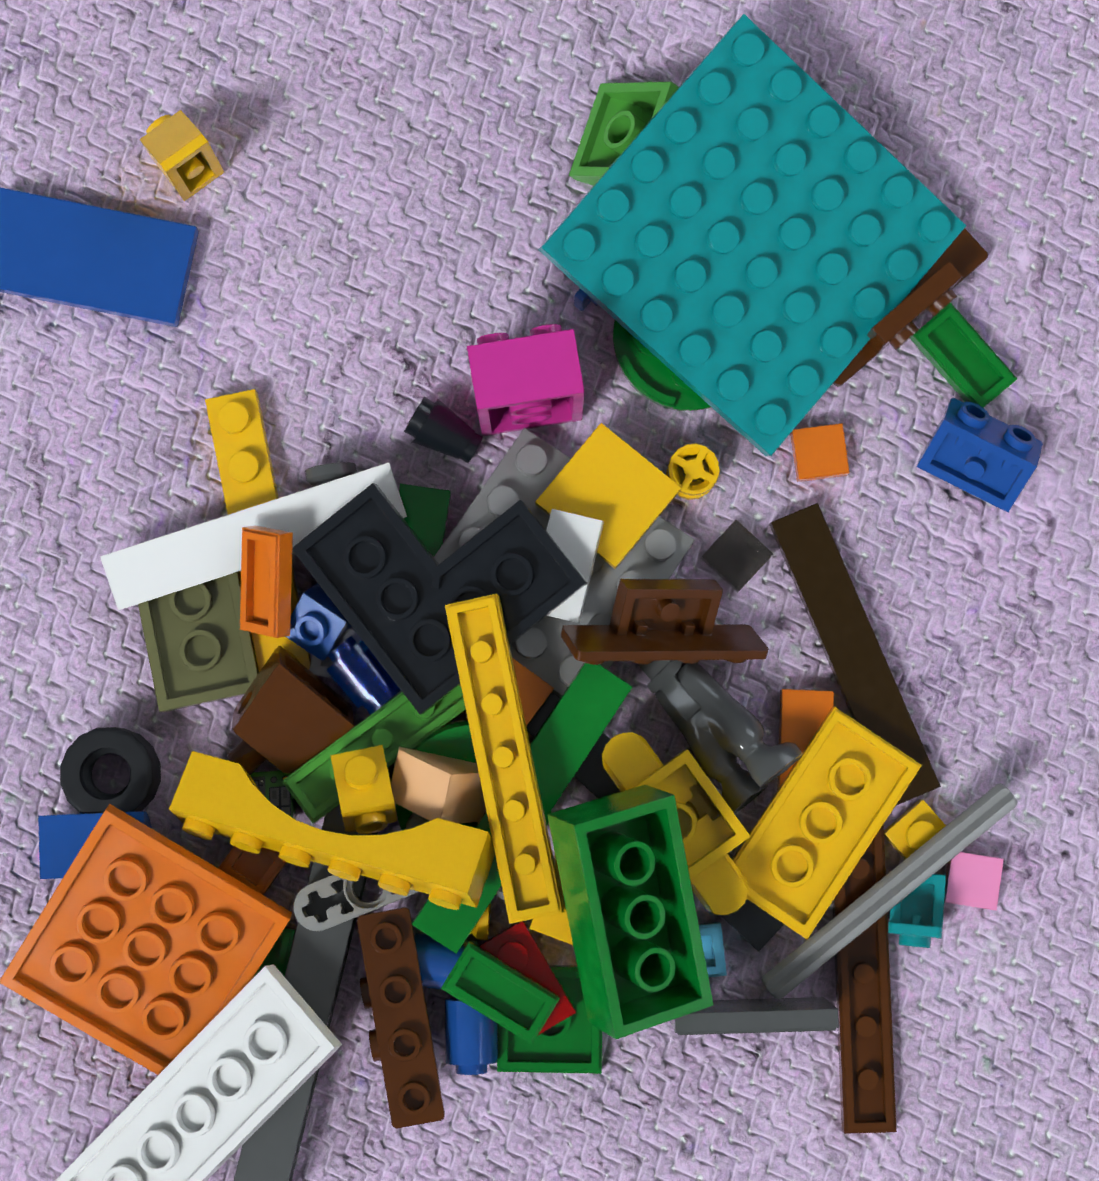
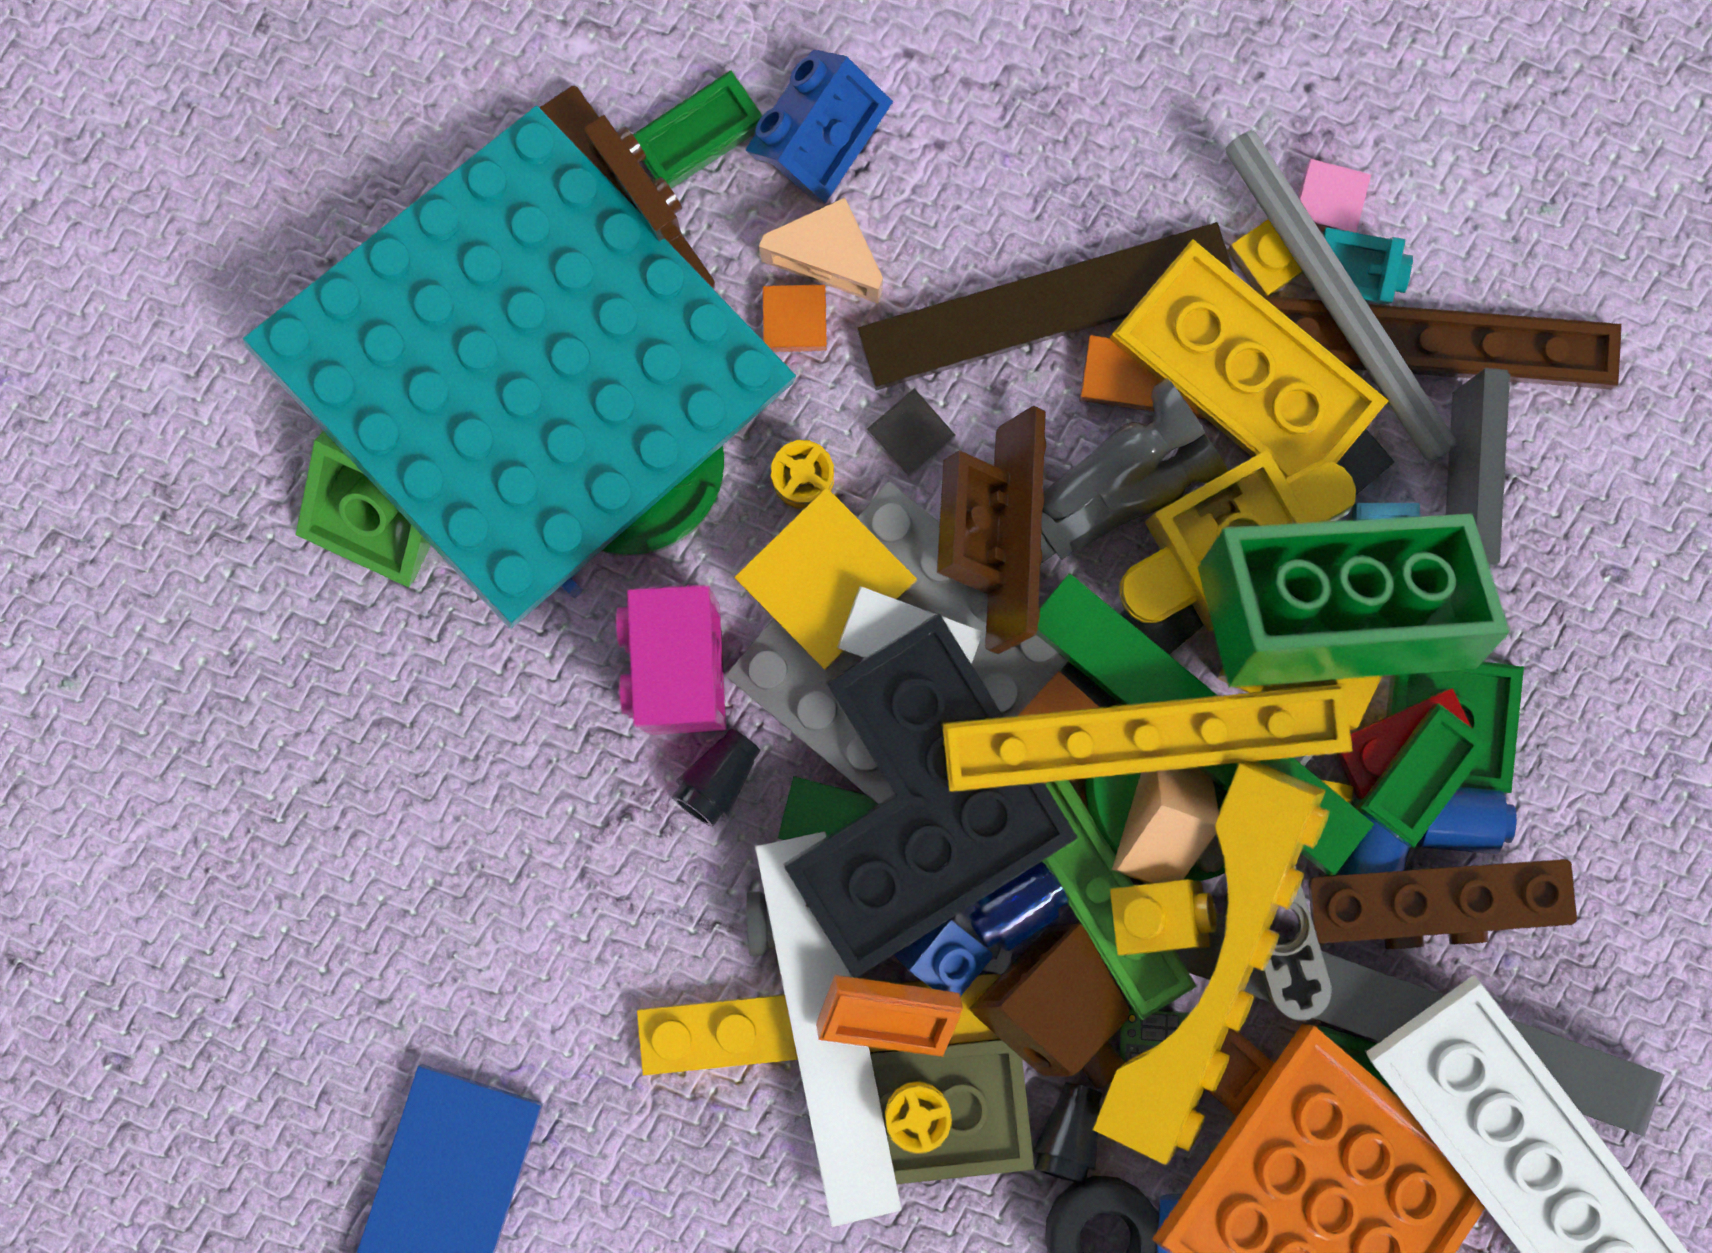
camera: 85 degrees left, 0 degrees up
yellow slope [140,110,225,201] -> none
none -> light nougat slope [759,198,883,304]
none -> yellow wheel [885,1081,952,1153]
none -> black cone [1033,1082,1102,1184]

